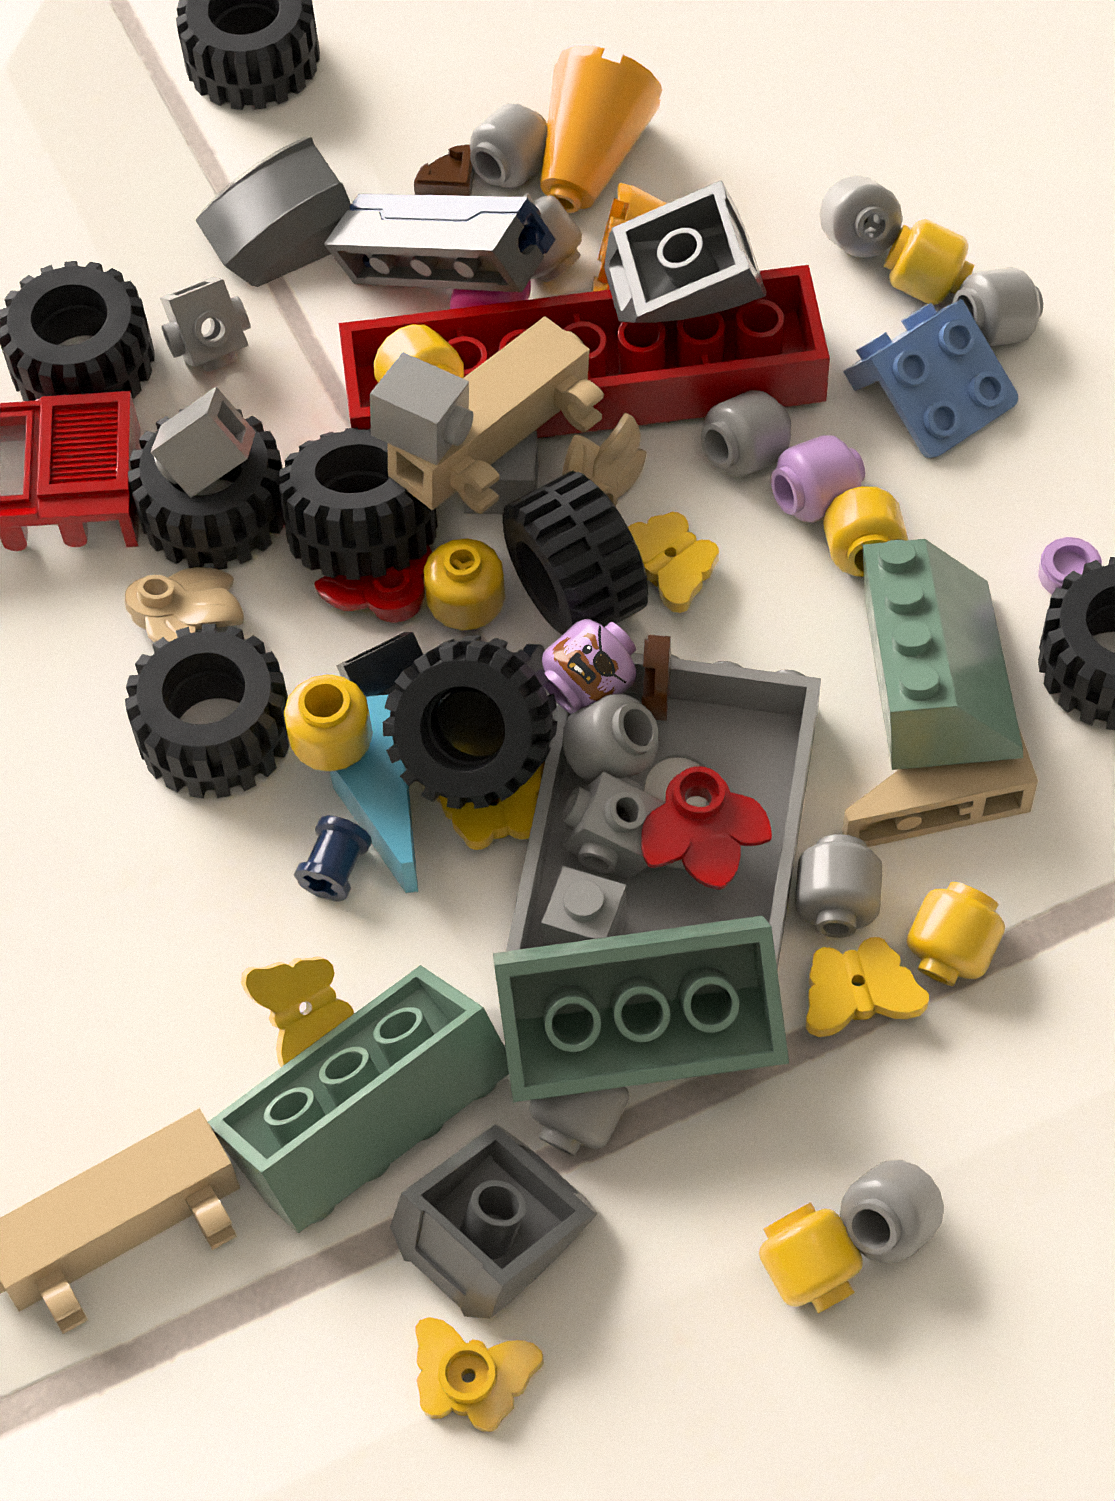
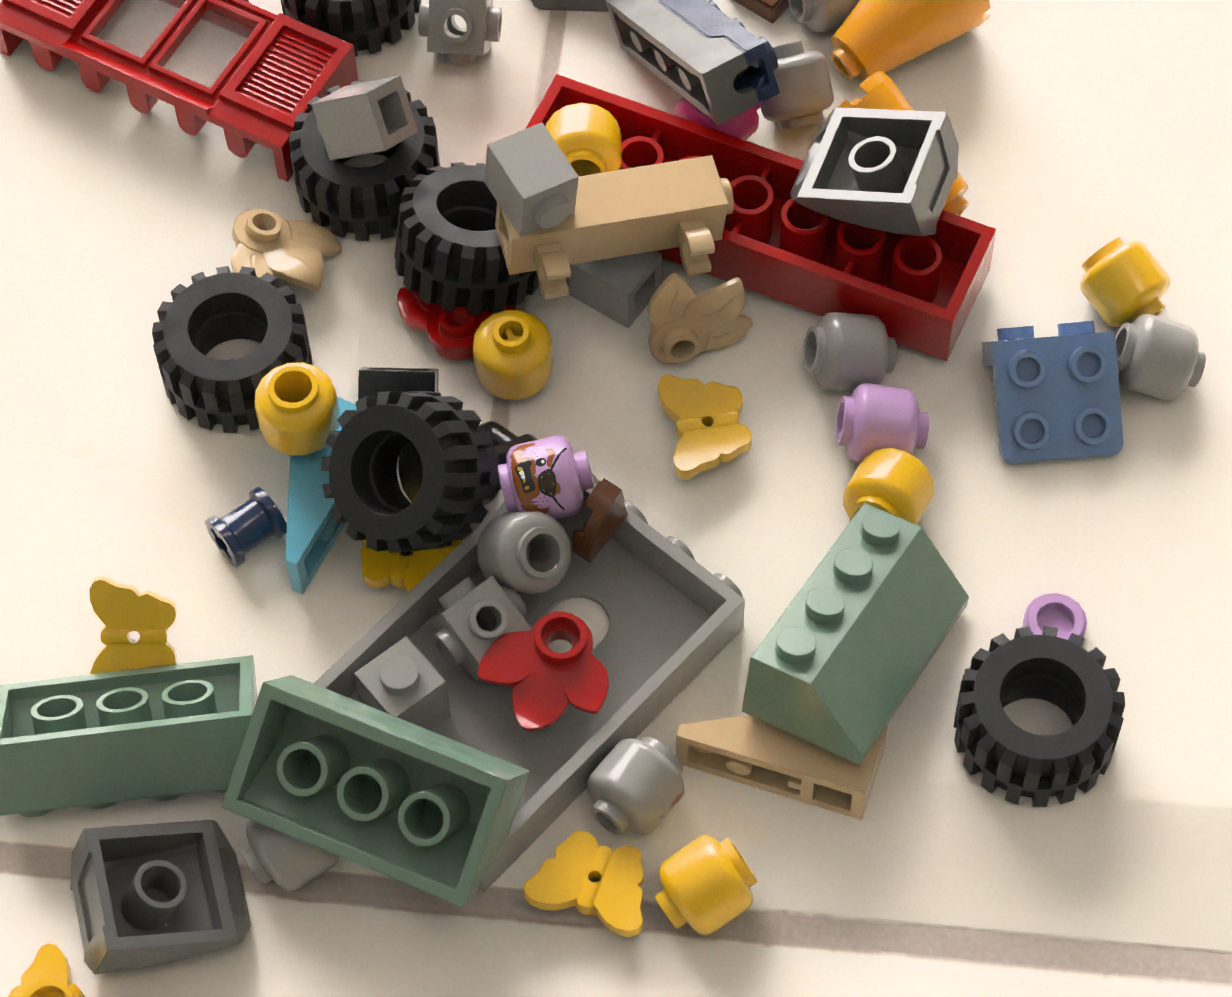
camera: 30 degrees right, 0 degrees up
black tyre [502,470,649,635] -> none
light grey head [819,175,903,258] -> none

